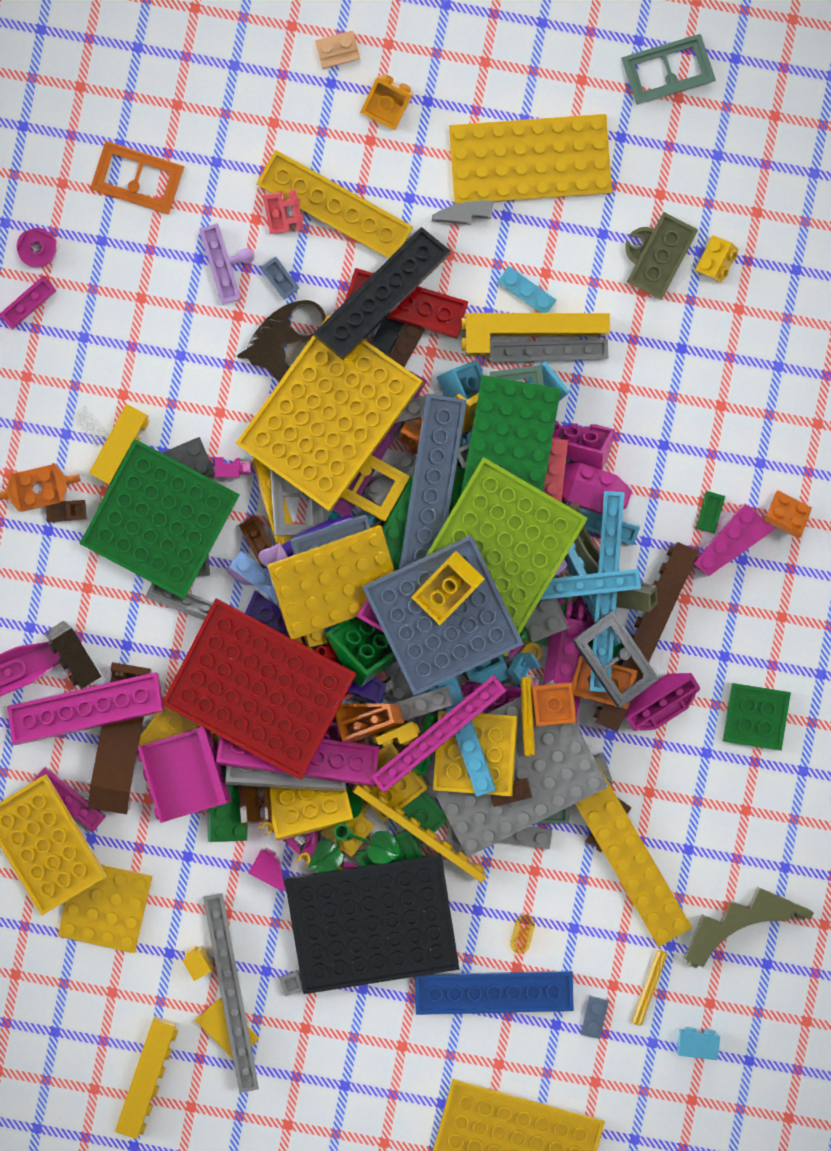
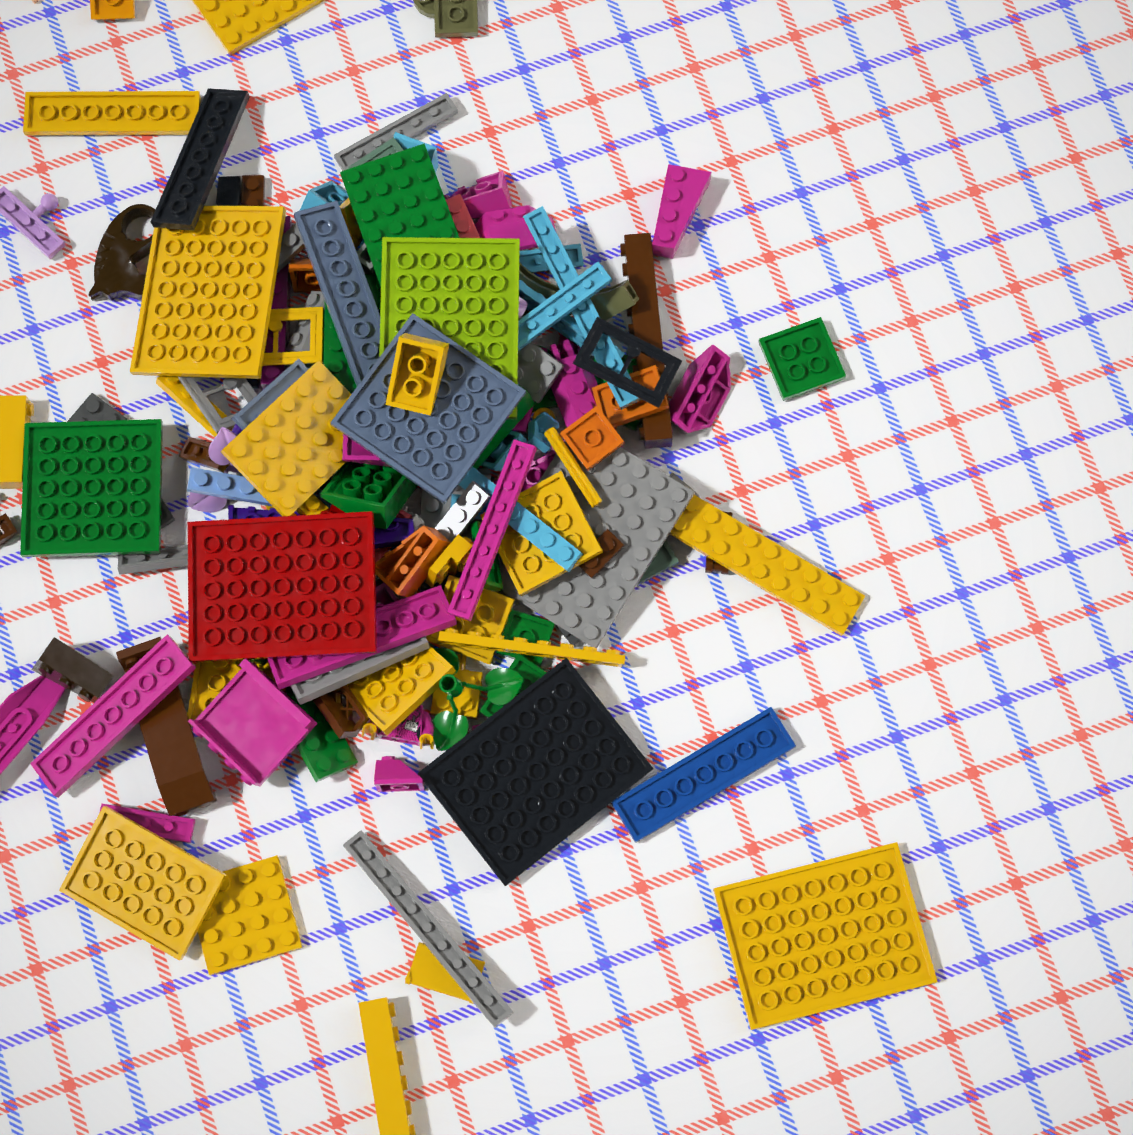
camera: 30 degrees left, 15 degrees down
yellow brick [182,945,214,981] -> none
dark pink hips [215,457,251,479] -> none
sand blue plate [260,256,300,300] -> none
coral plate [262,190,304,234] -> none
light grey plate [279,971,303,997] -> none
red plate [344,268,469,339] -> none
light grey slope [432,200,493,225] -> none
yellow brick [461,313,610,356] -> none
medium azure plate [497,266,557,313] -> none
light grey plate [499,826,552,849] -> none
clear yellow plate [510,914,535,954] -> none
sand blue plate [580,995,609,1039] -> none
yellow axle [632,950,667,1026] -> none
medium azure brick [676,1026,720,1060] -> none
olive arch [683,886,814,968] -> none
green tile [695,490,726,534] -> none
orange plate [764,490,812,539] -> none

